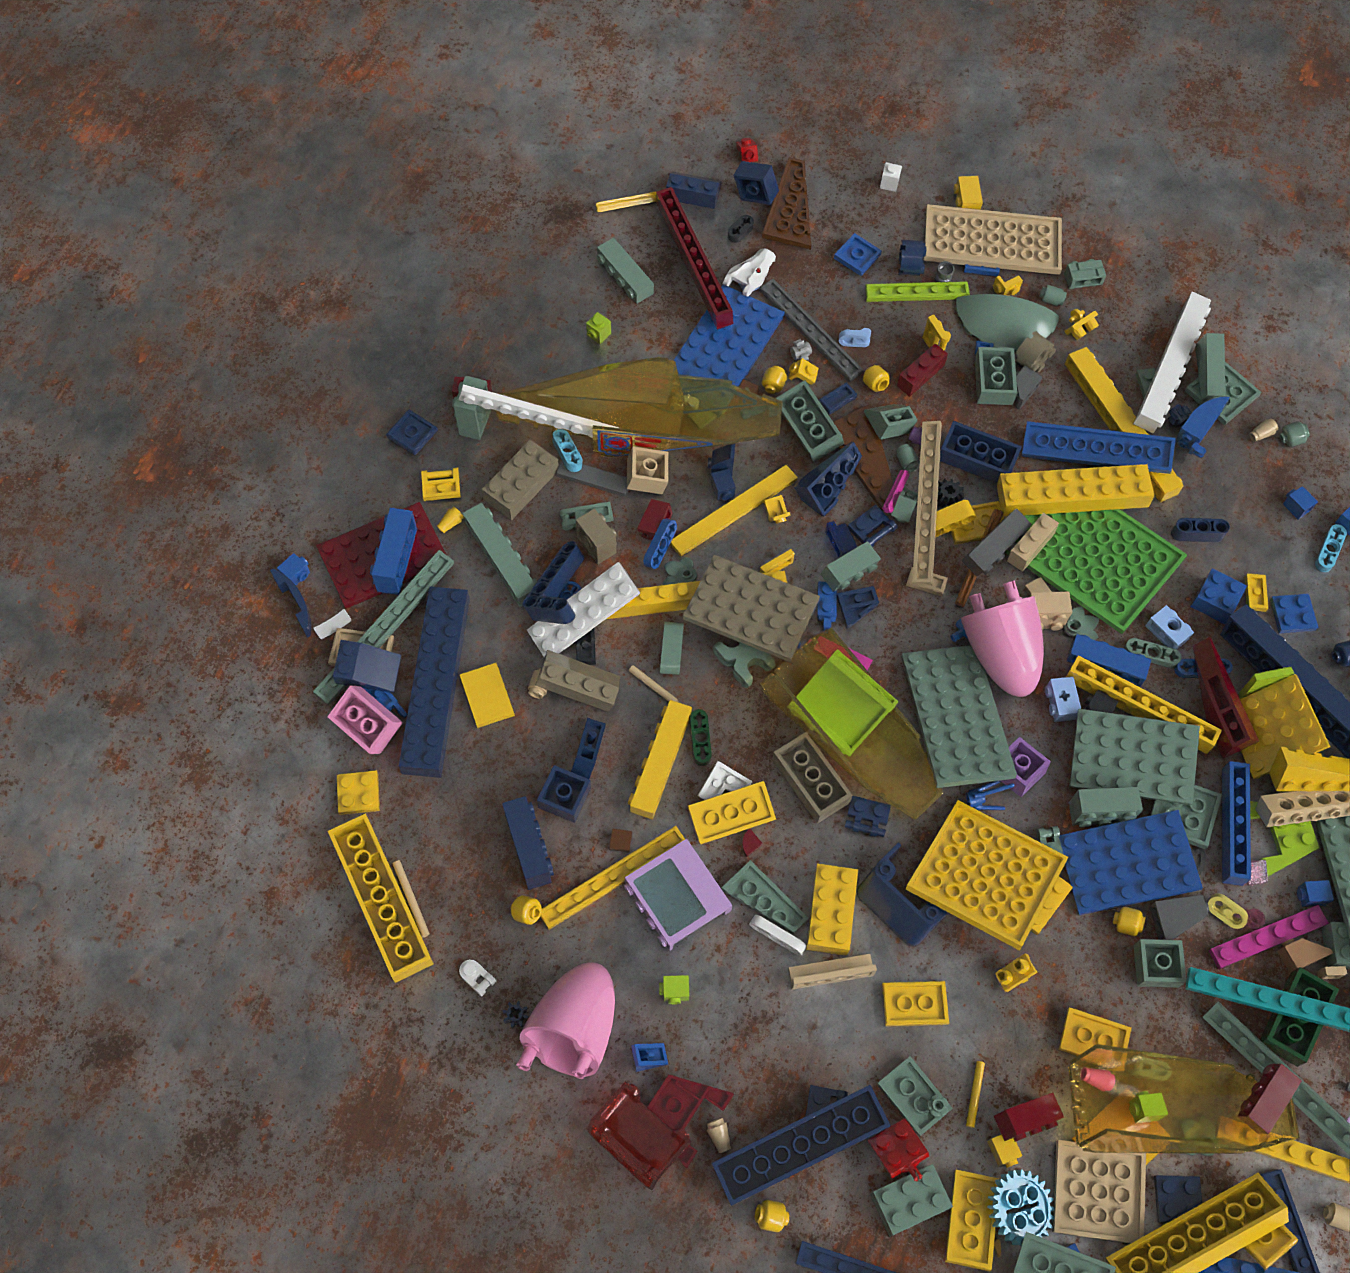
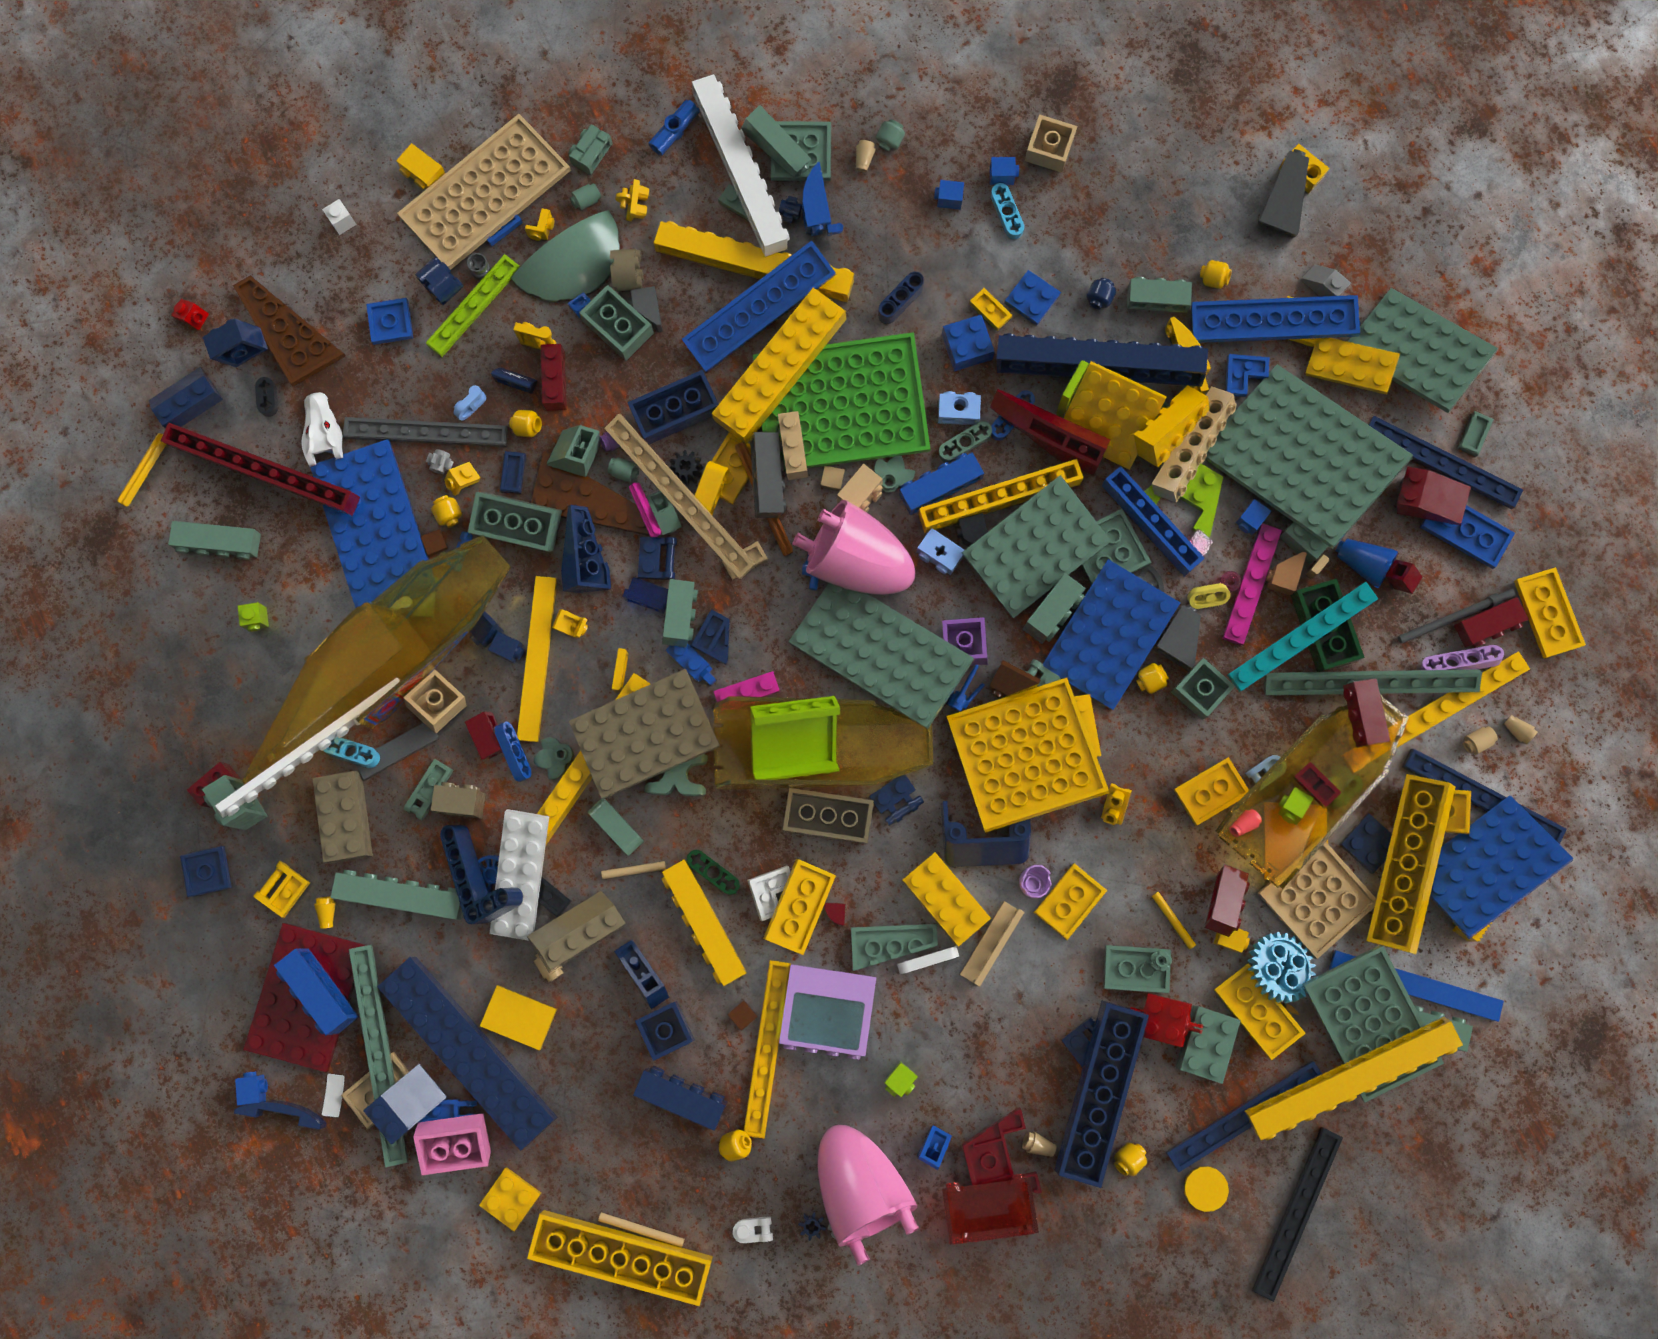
camera: 45 degrees left, 15 degrees up
none -> dark blue slope [491,368,537,394]
none -> blue piece [648,100,700,156]
none -> reddish brown slope [988,660,1041,699]
none -> lavender hair [1019,865,1052,898]
none -> dark red brick [1293,762,1342,809]

